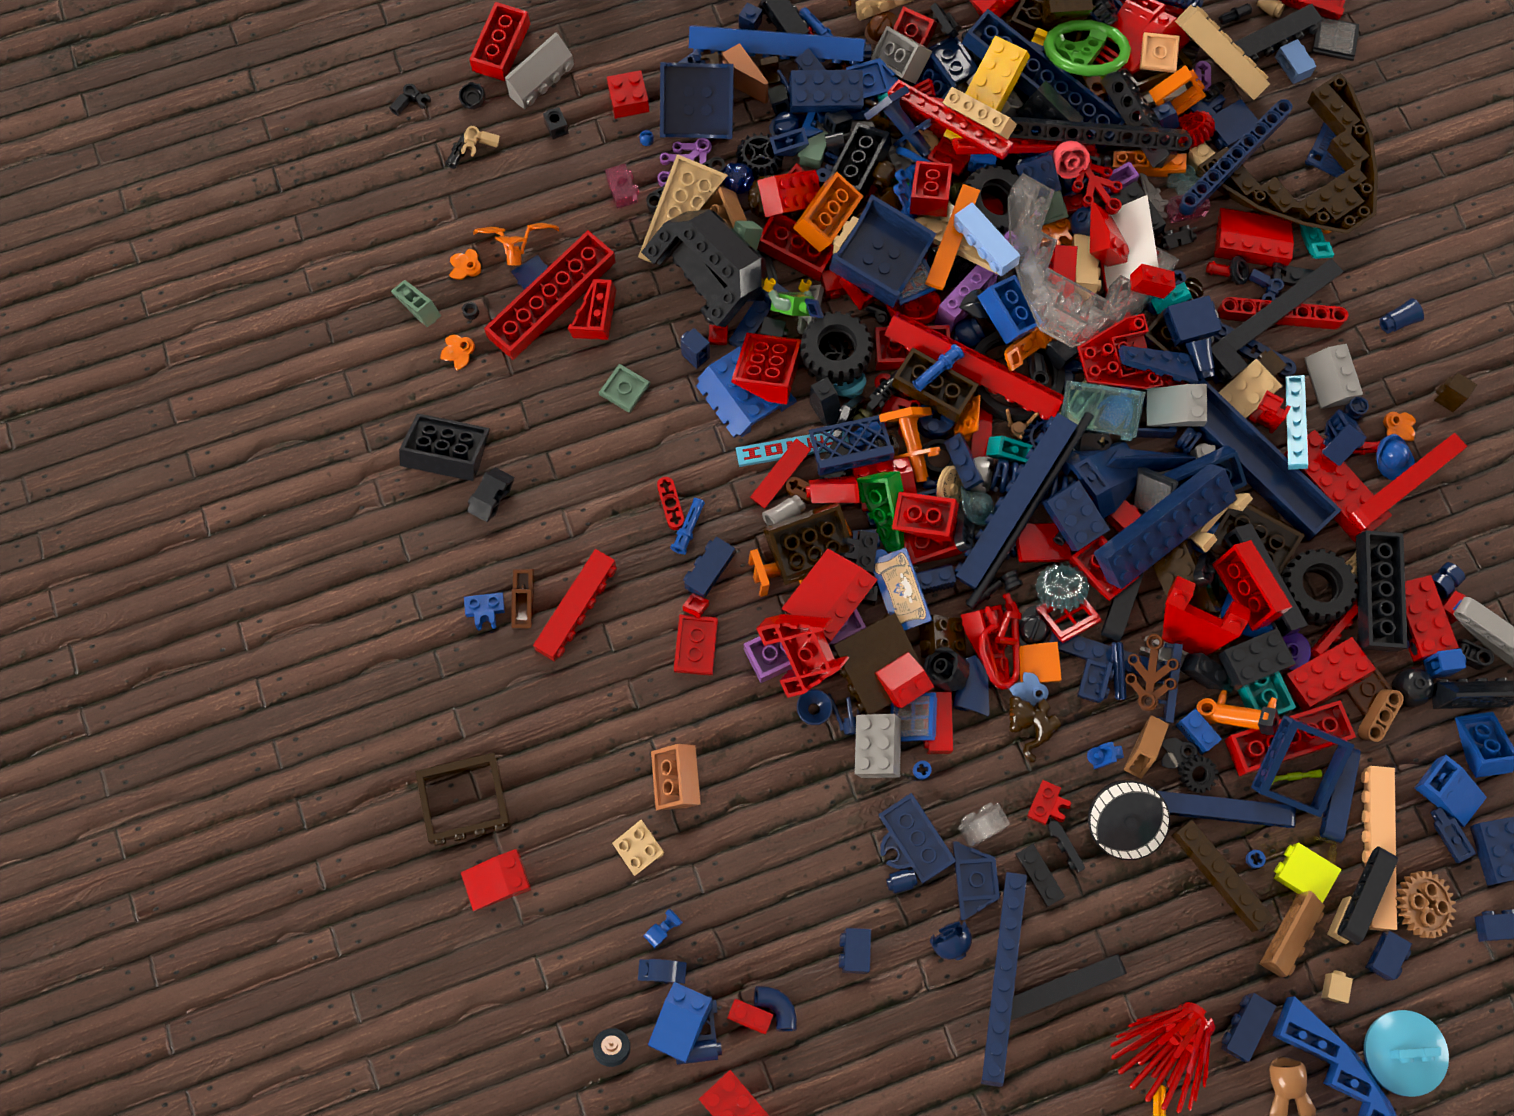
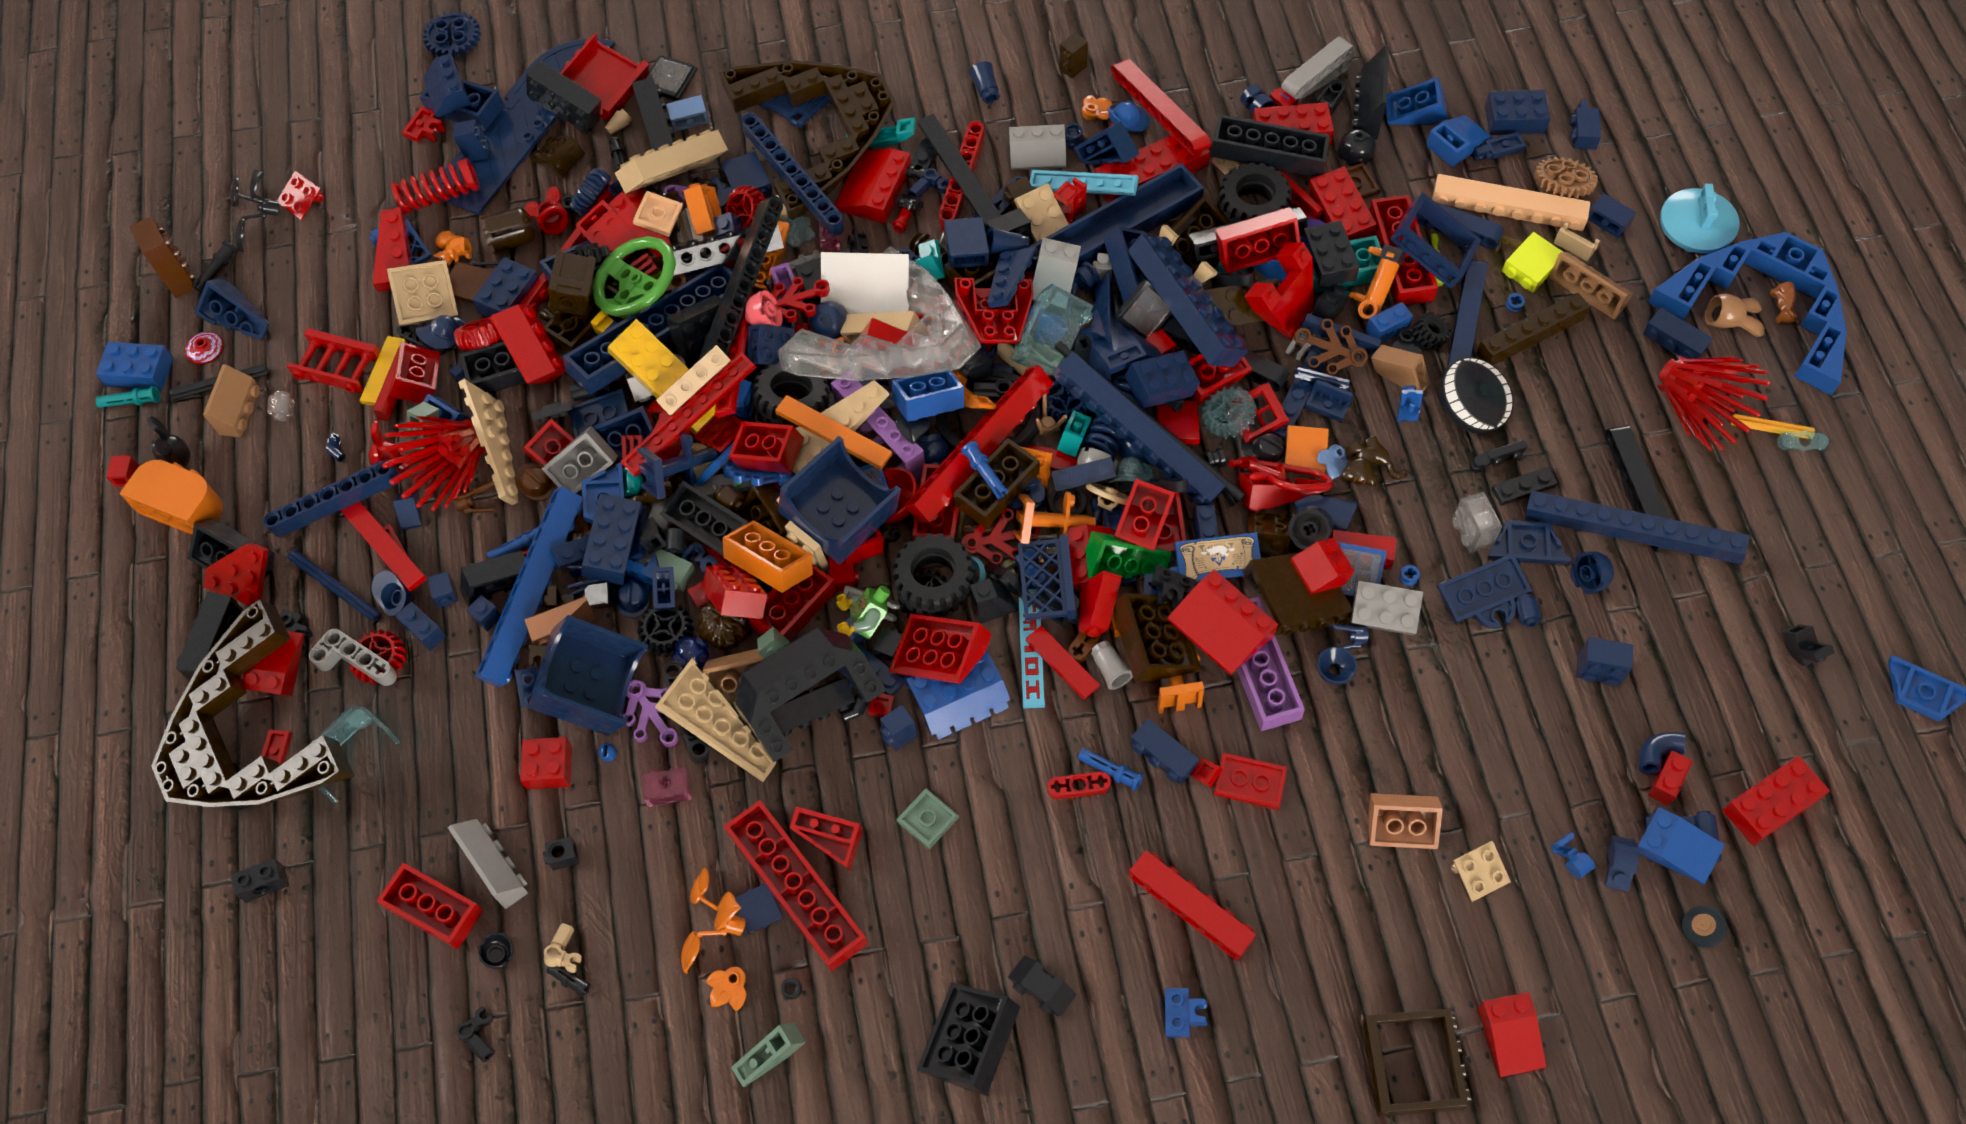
camera: 75 degrees left, 10 degrees down
orange plate [440,335,475,371] -> none
reddish brown slope [511,569,534,628] -> none
red wedge [756,614,849,698] -> none
dark blue slope [805,298,824,318] -> none
black hinge [866,369,899,413] -> none
light blue brick [954,202,1020,276] -> none
red plate [1027,780,1071,825] -> none
red slope [1090,202,1129,267] -> none
red brick [1130,264,1176,299] -> none
tan brick [1321,970,1353,1004] -> none
black beam [1337,846,1398,945] -> none
medium nougat beam [1358,689,1404,742] -> none
blue brick [1423,649,1466,679] -> none

